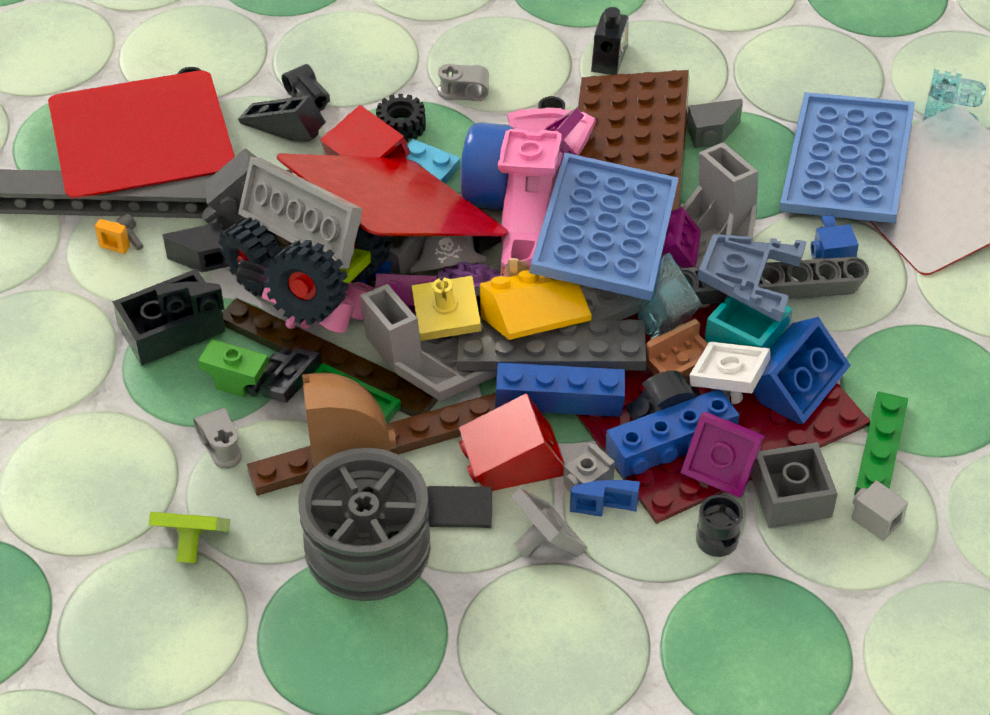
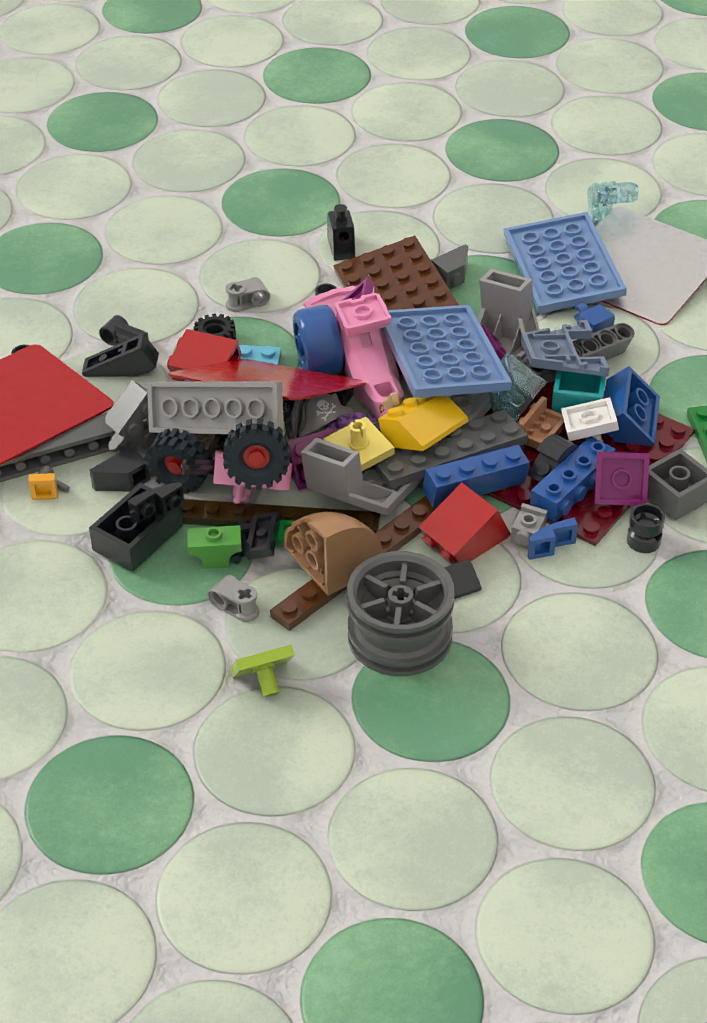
camera: 25 degrees left, 5 degrees down
light grey tile [511,487,588,558] -> none

